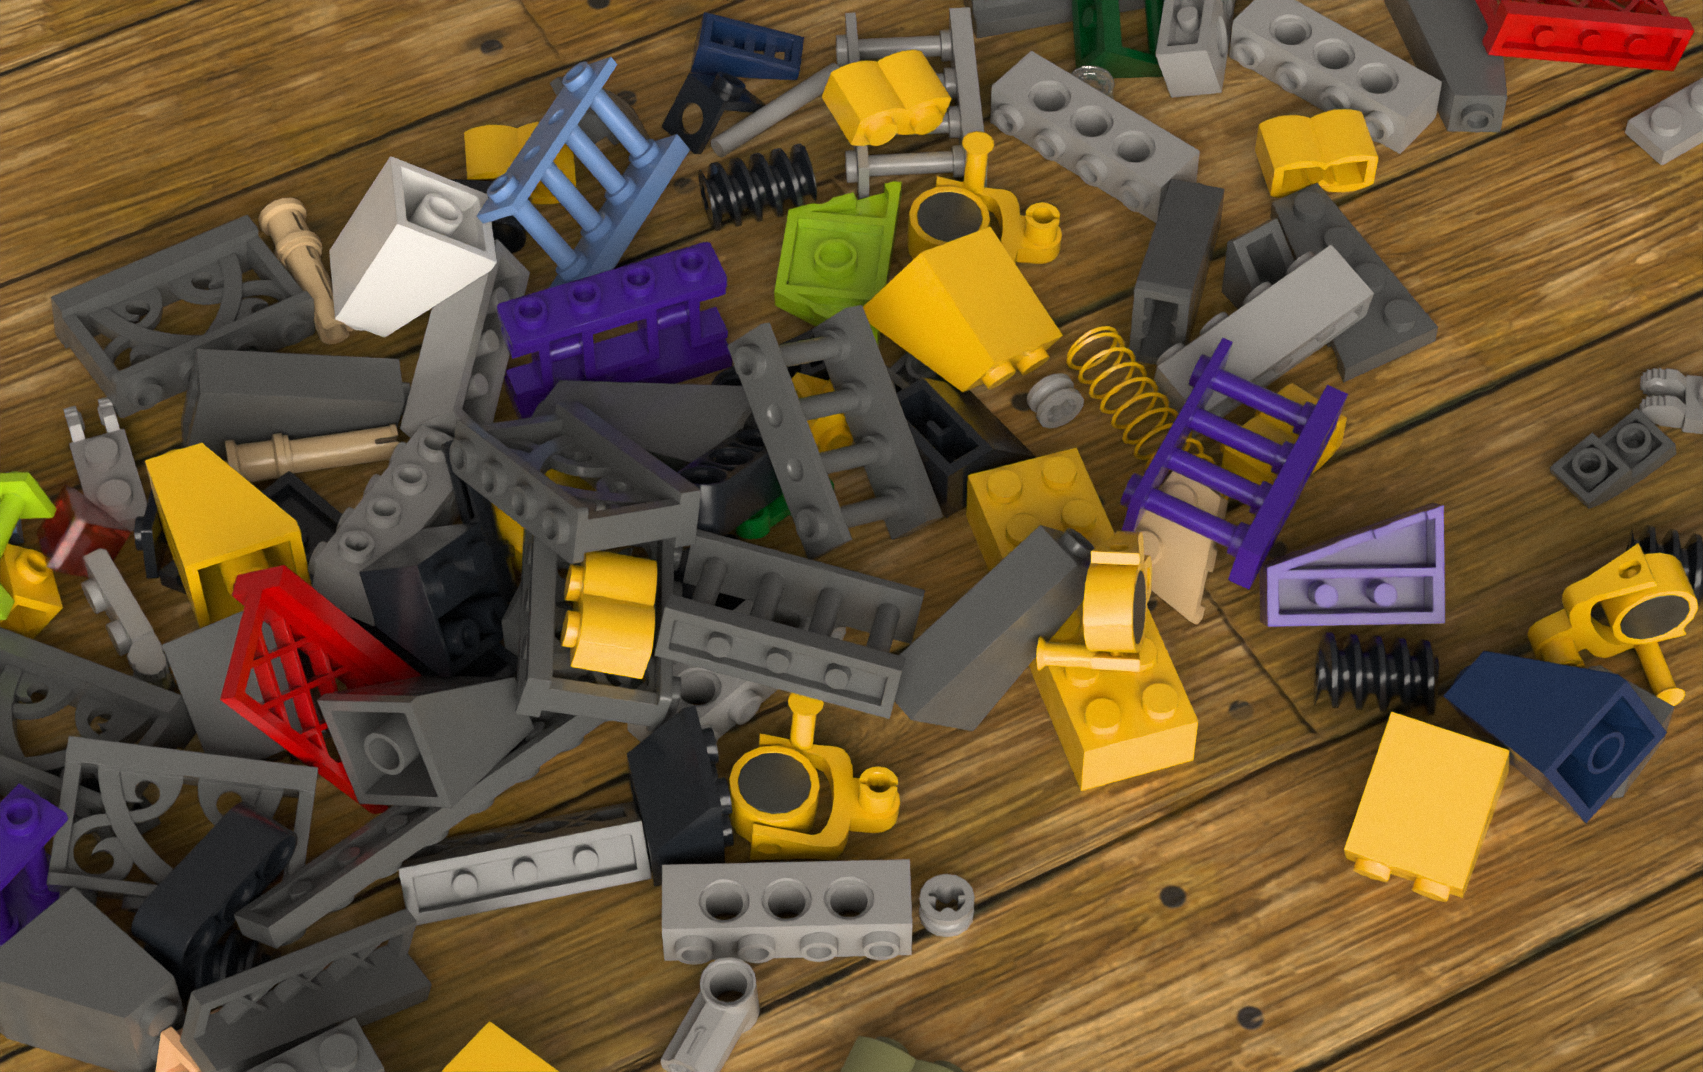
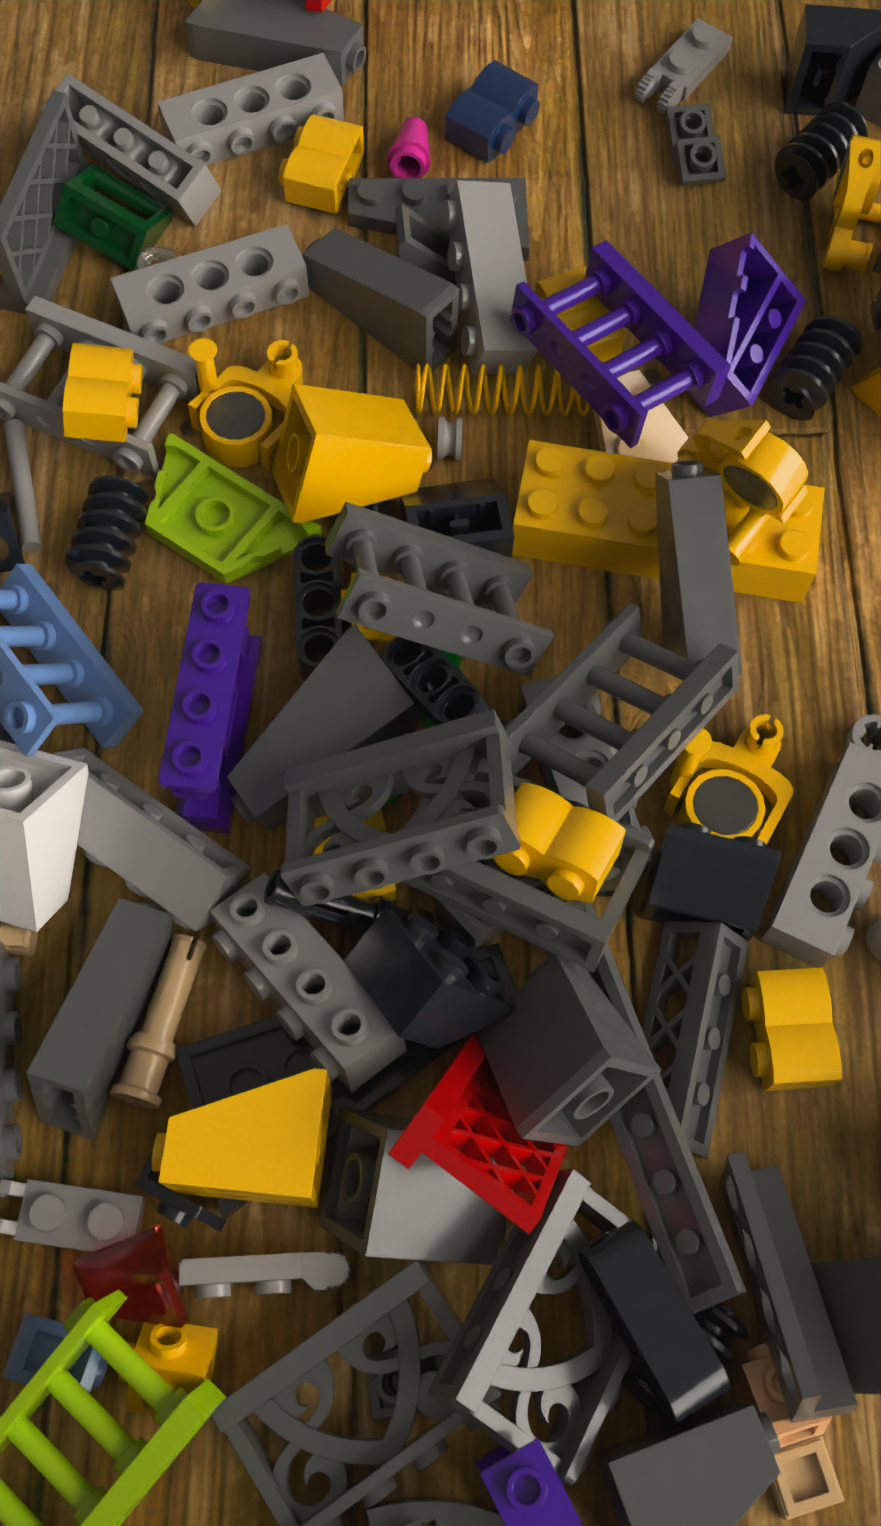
camera: 65 degrees left, 15 degrees up
none -> dark pink cone [387,117,431,178]
none -> dark blue brick [445,60,540,163]
none -> yellow brick [741,967,842,1091]

